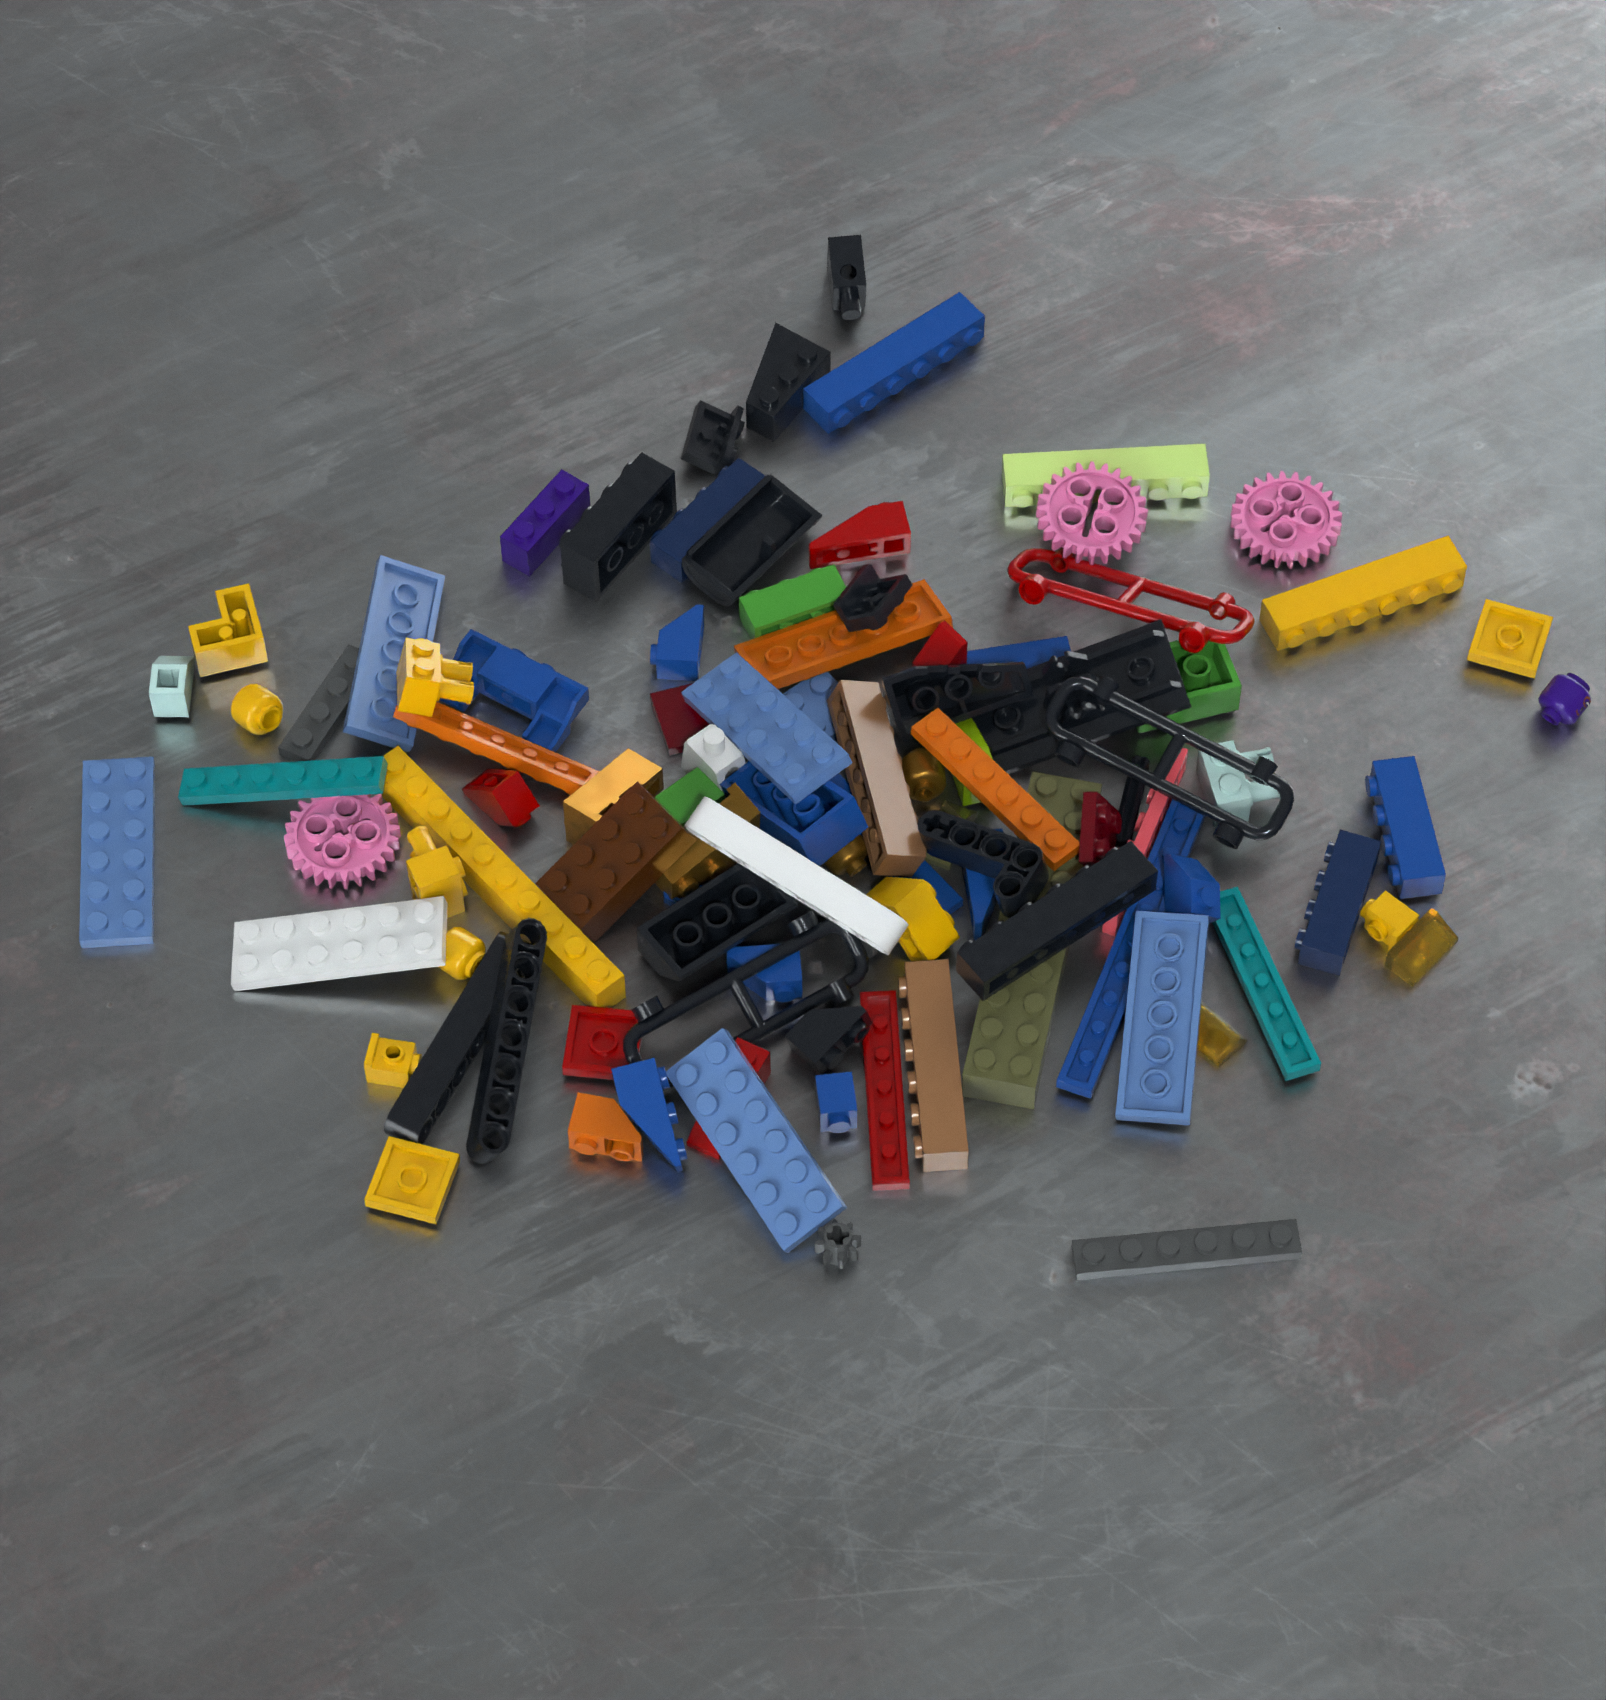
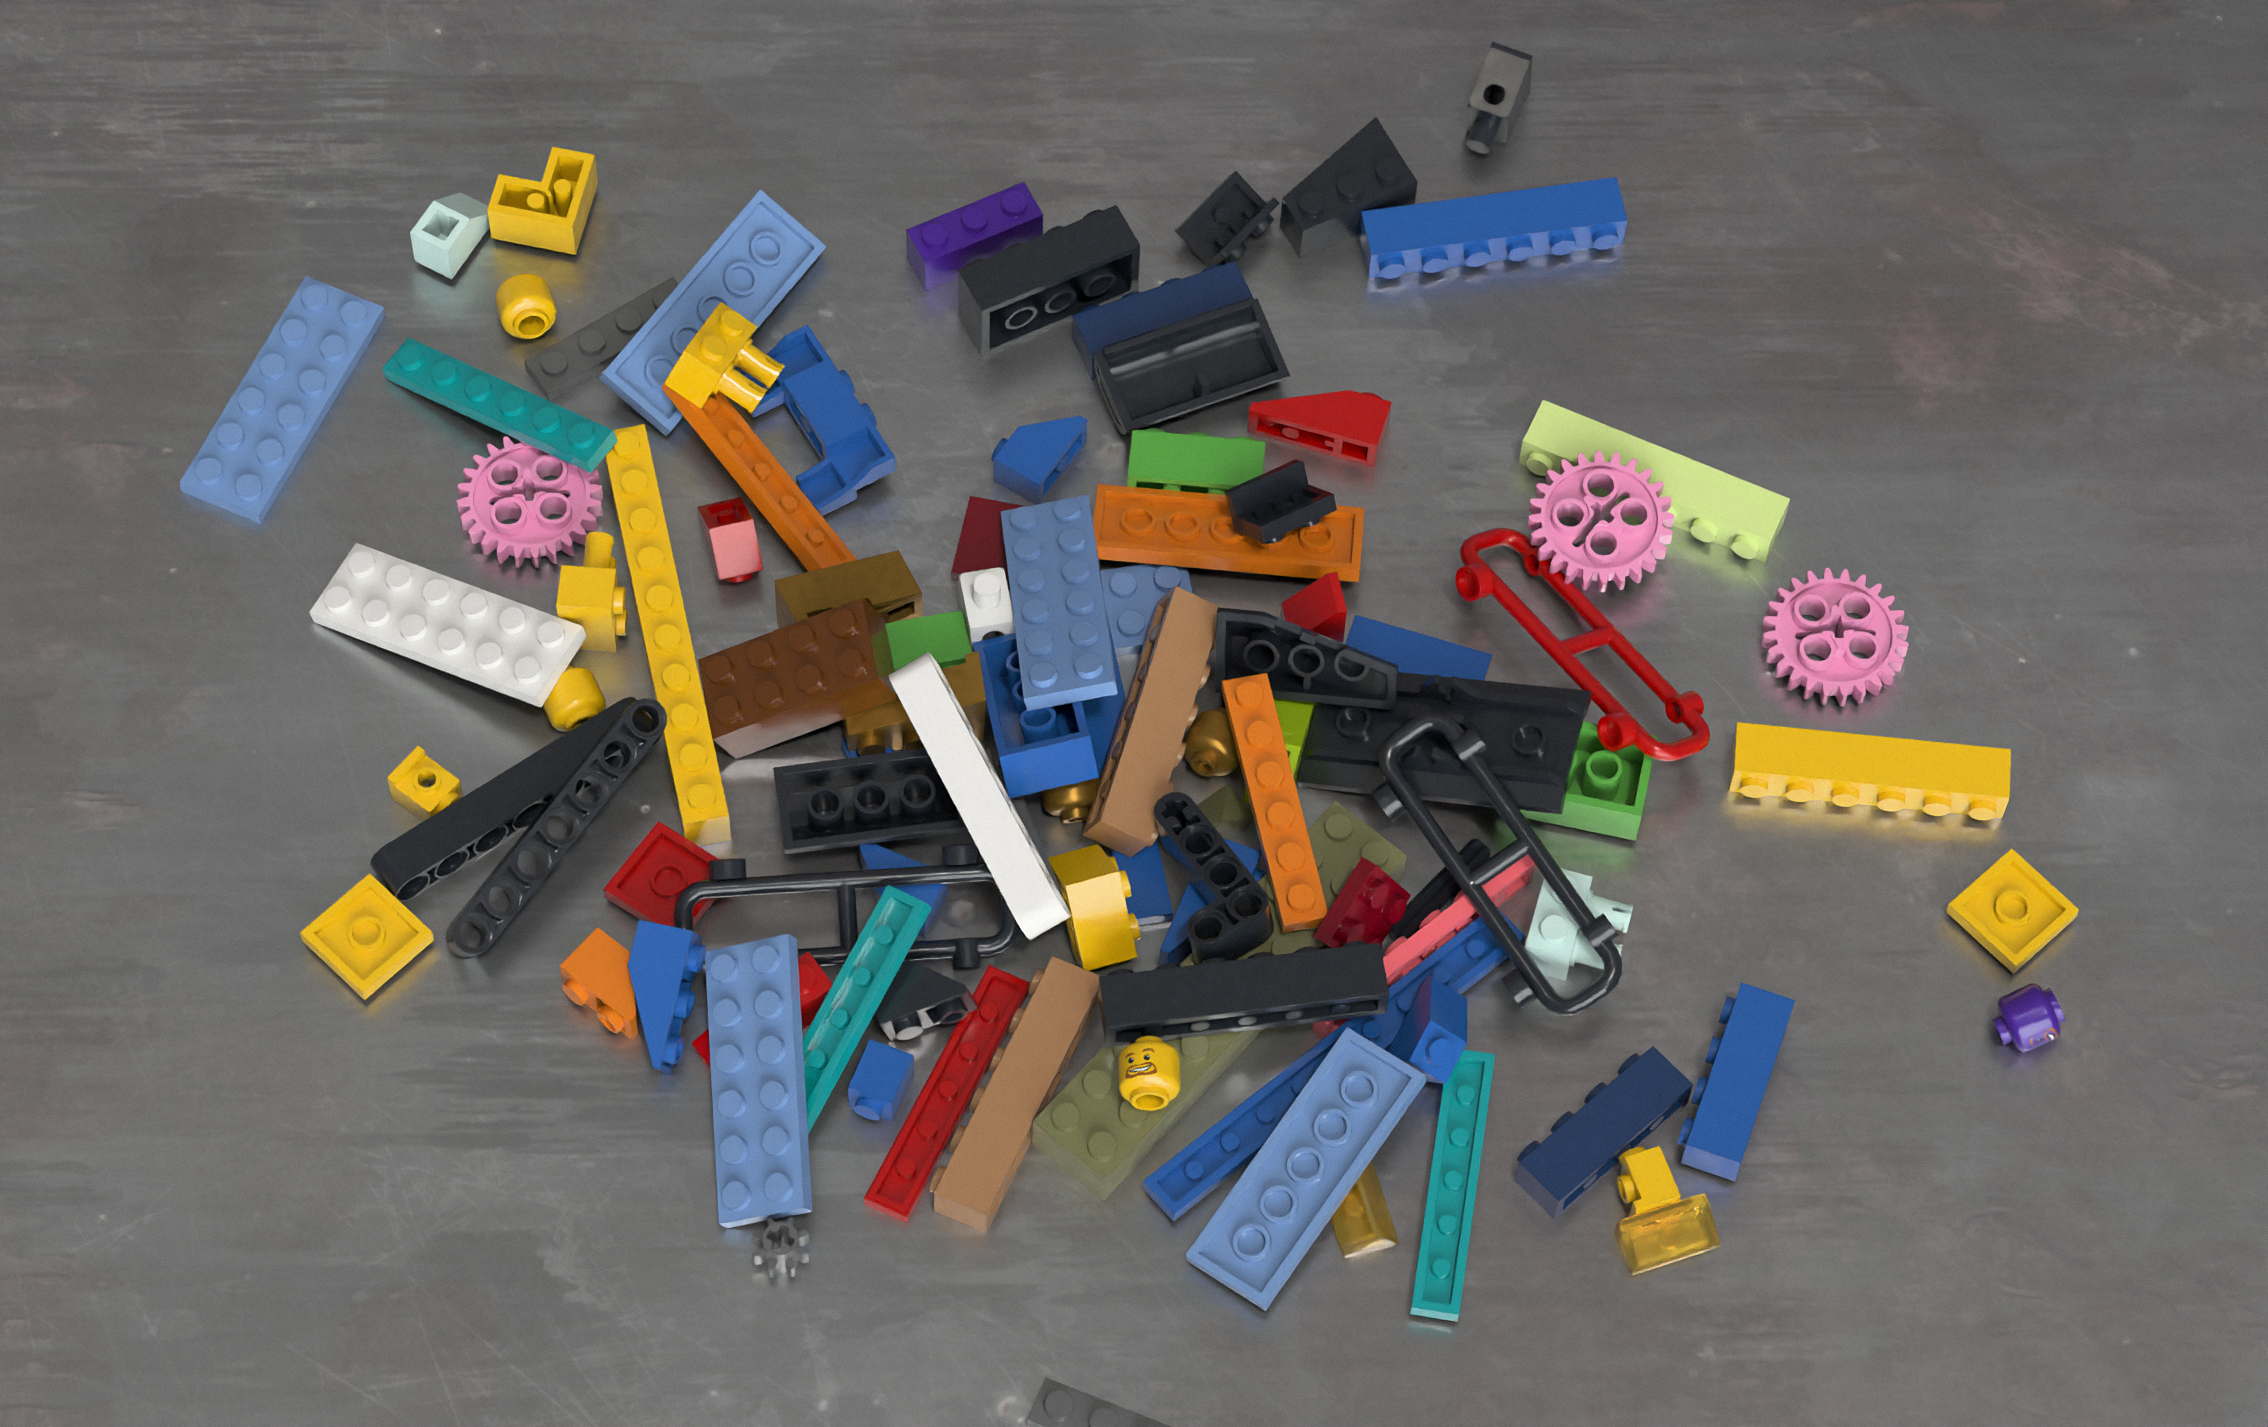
camera: 25 degrees right, 5 degrees up
none -> teal plate [803,885,932,1134]
none -> yellow head [1118,1036,1181,1111]

